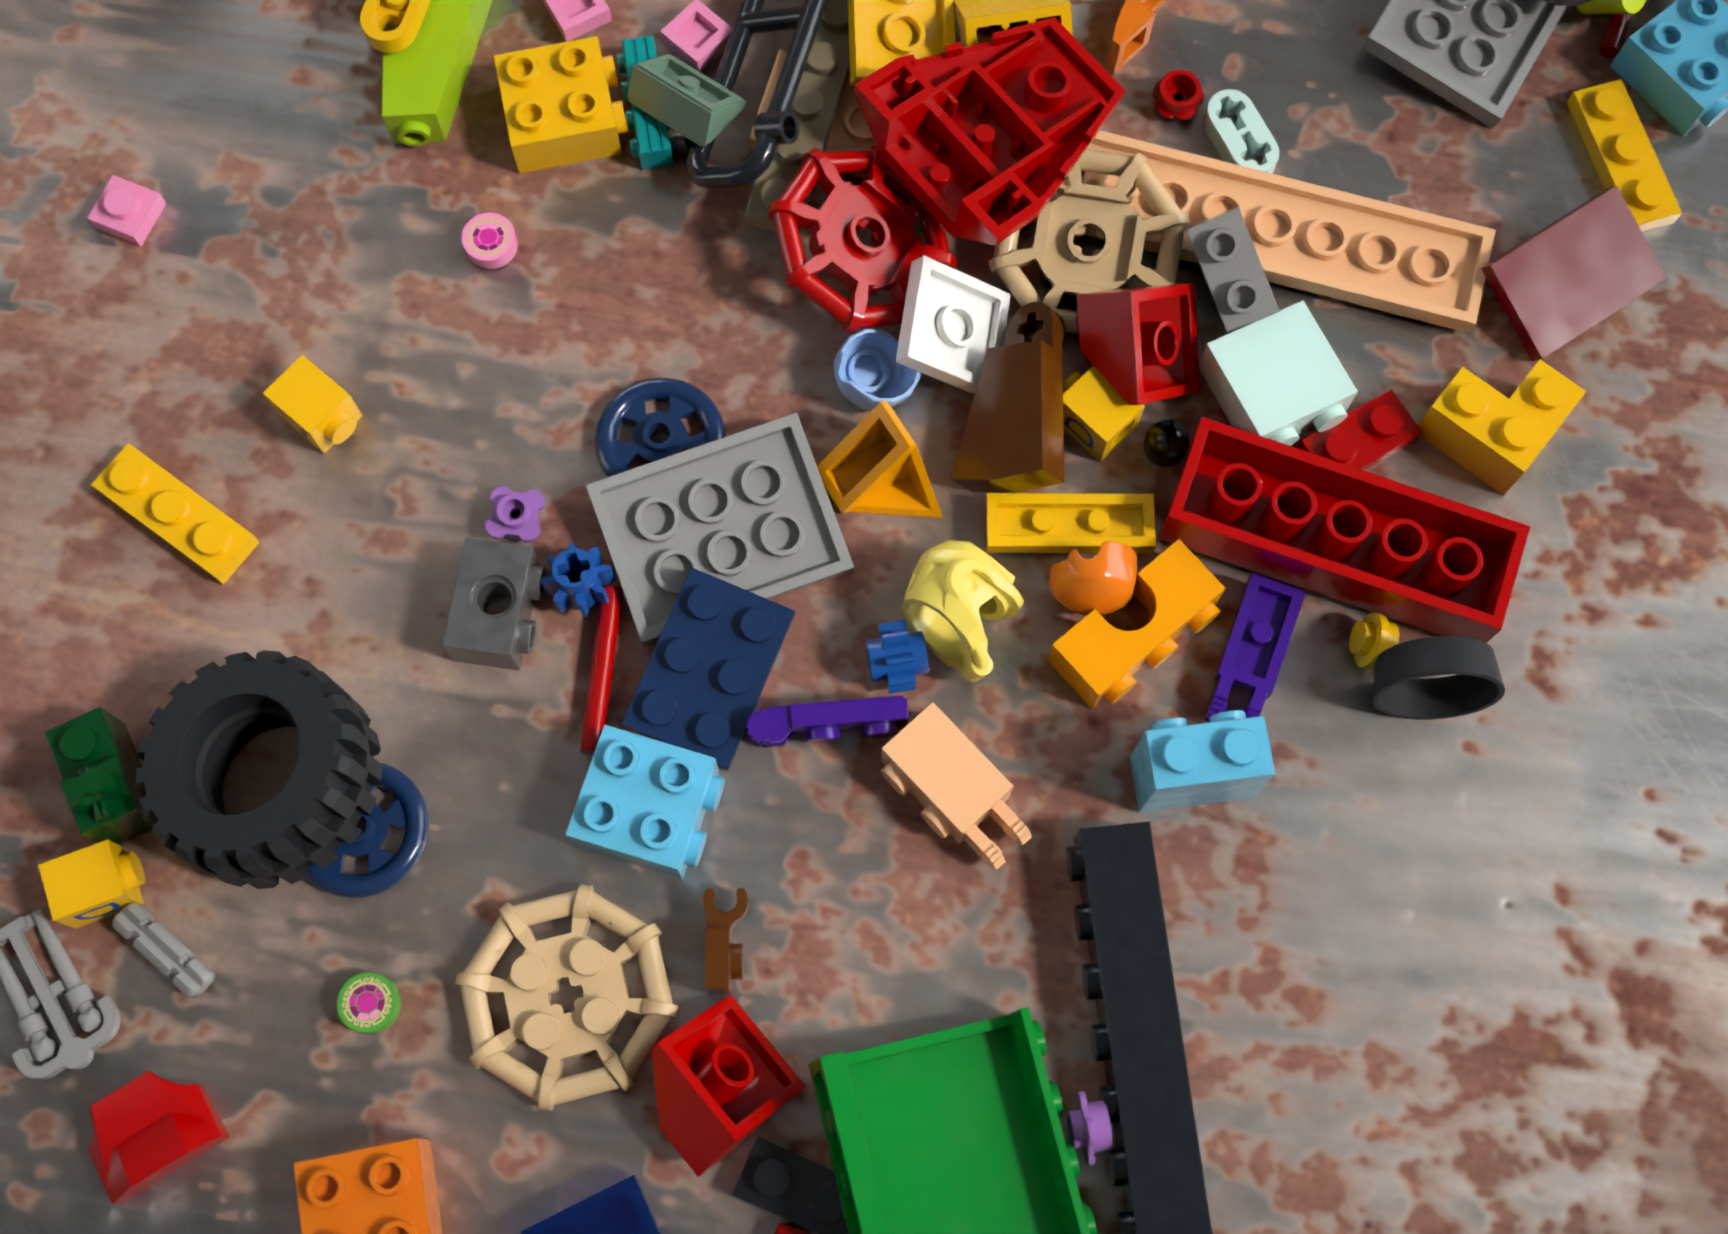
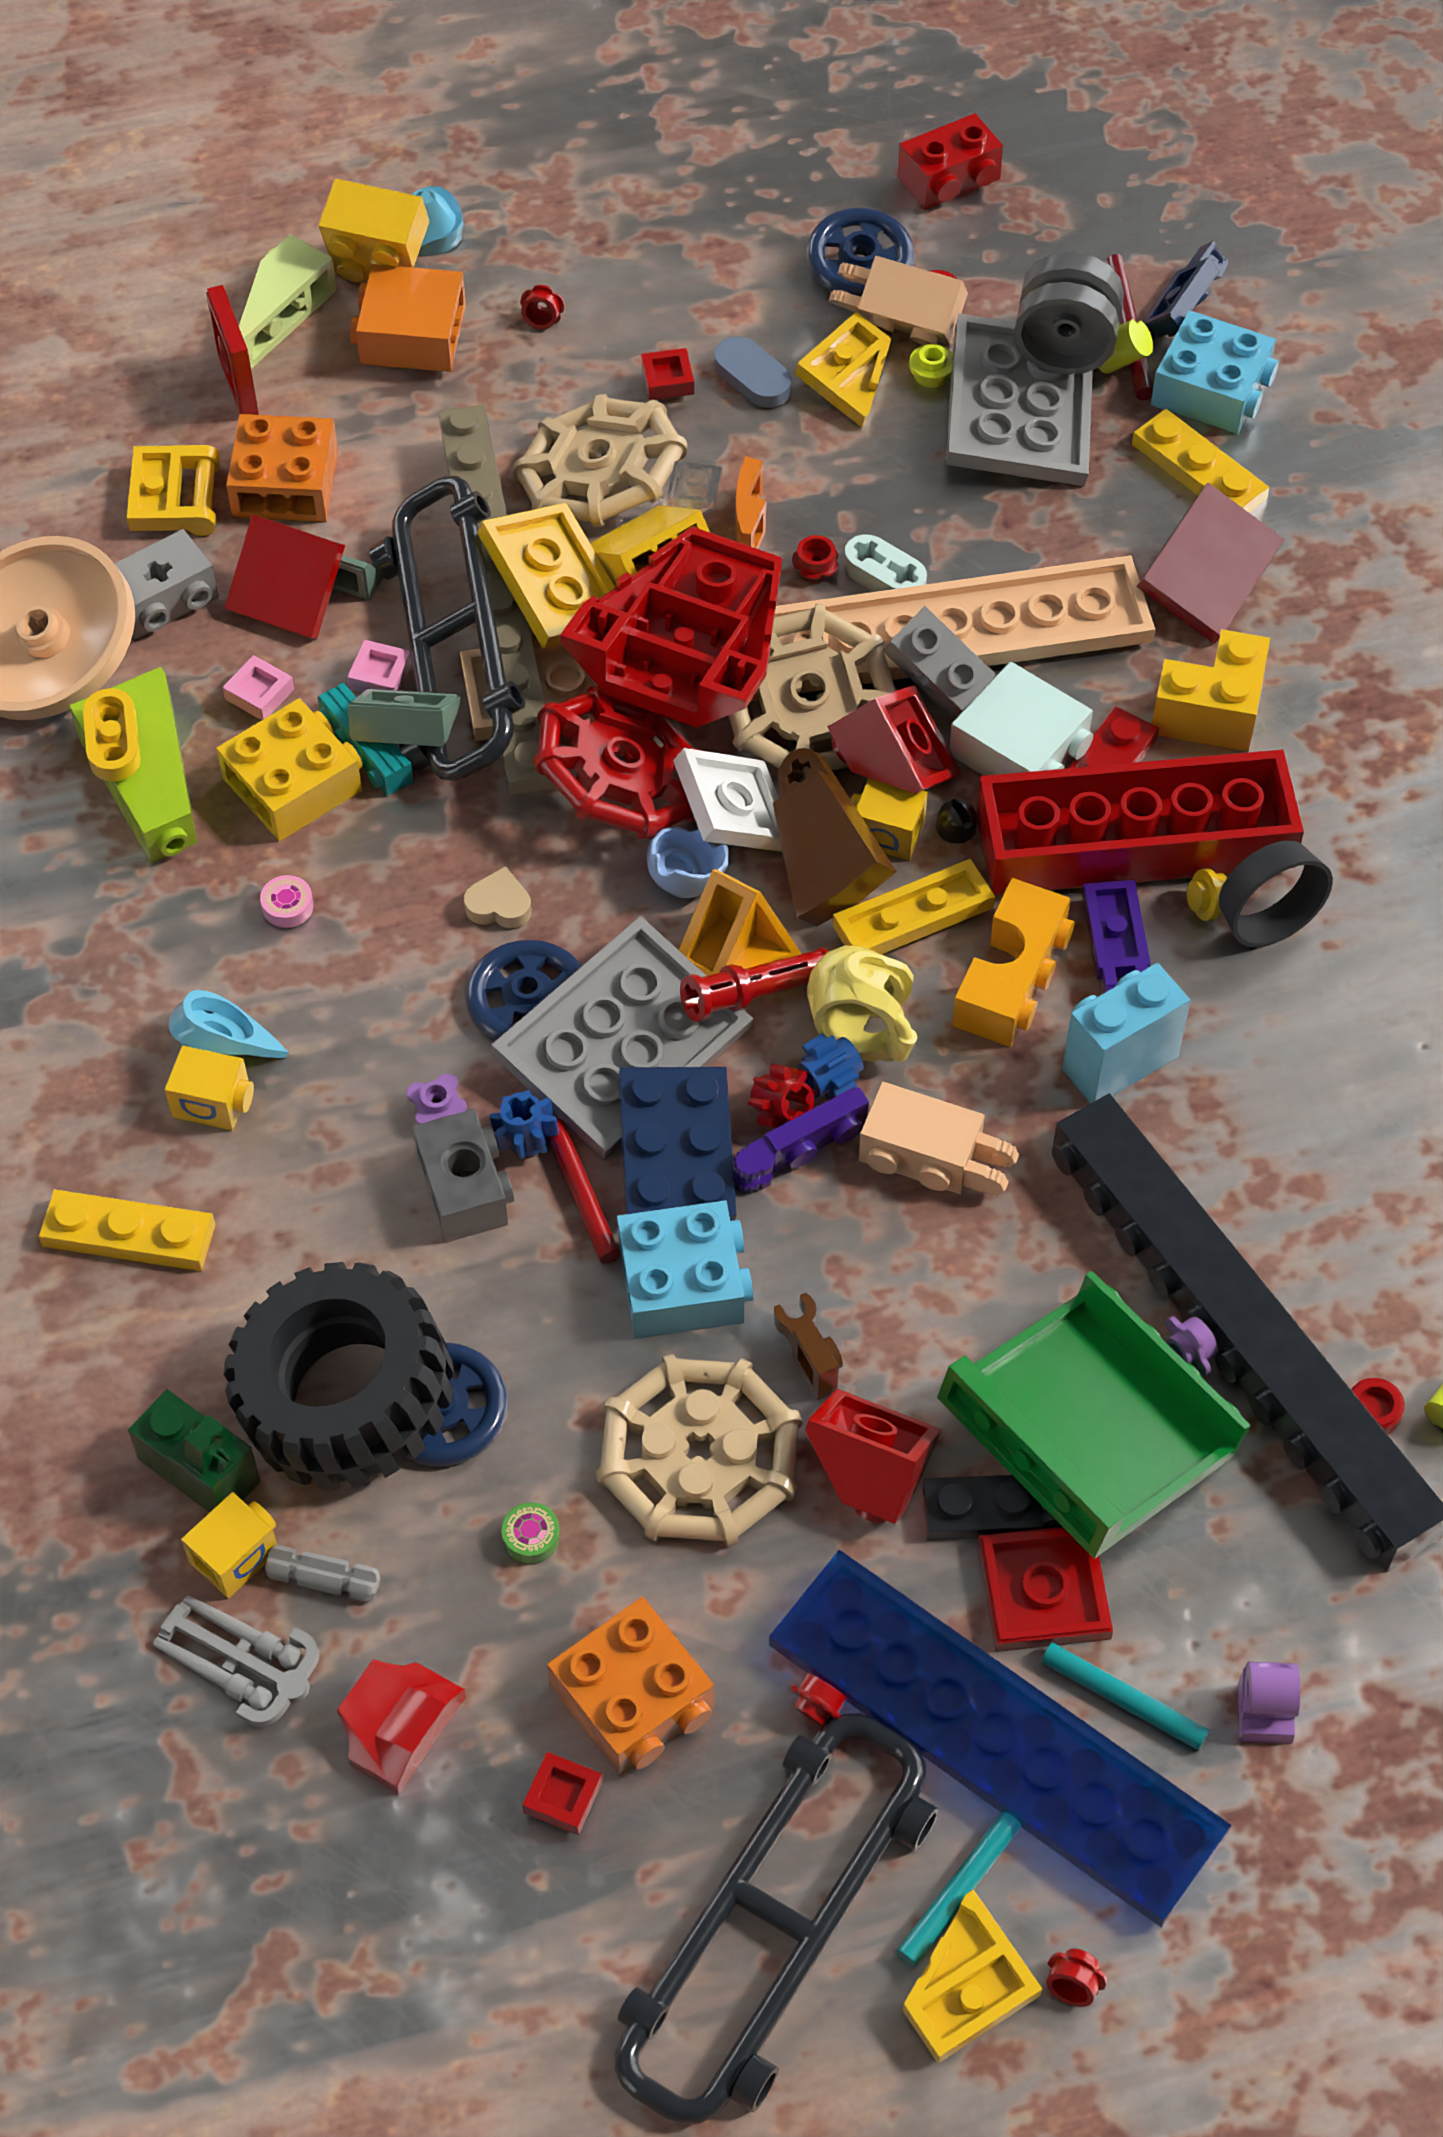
camera: 25 degrees left, 15 degrees down
orange hair [1049,541,1137,615] -> none
none -> medium azure piece [169,990,289,1058]
none -> tan tile [464,866,532,928]
none -> red pin [680,947,829,1022]
none -> red gear [747,1063,817,1129]

